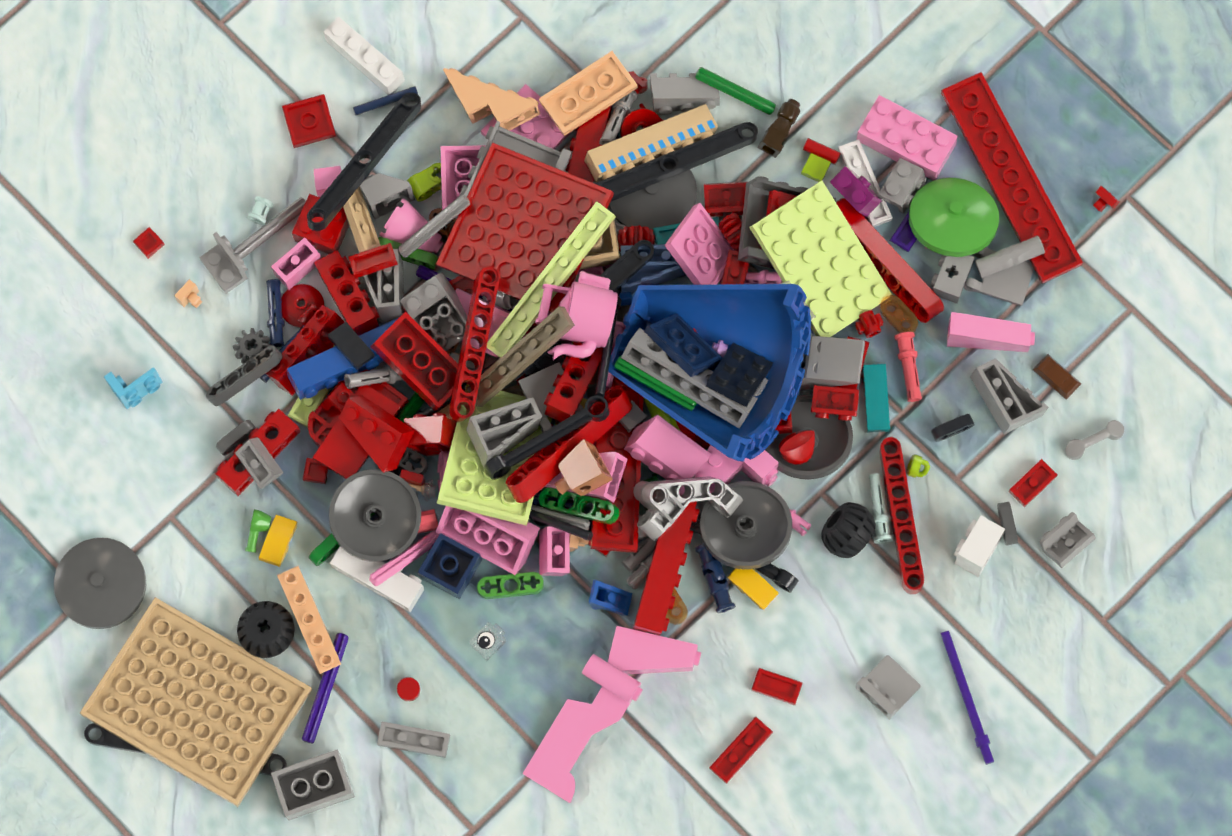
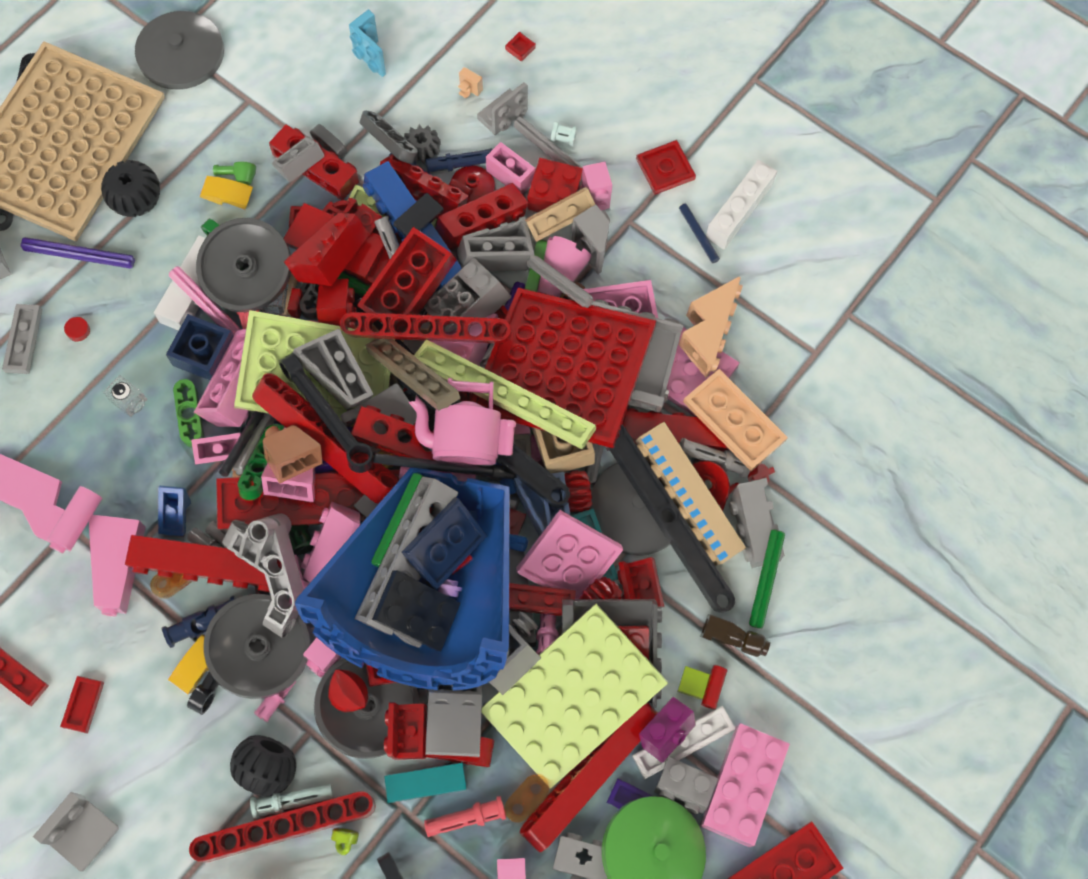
camera: 75 degrees right, 5 degrees down
light nougat slope [277,566,341,674] -> none
black beam [307,93,421,231] -> none
red tile [348,243,398,279] -> none
lime piece [407,163,442,202] -> none
red gear [855,310,884,338] -> none

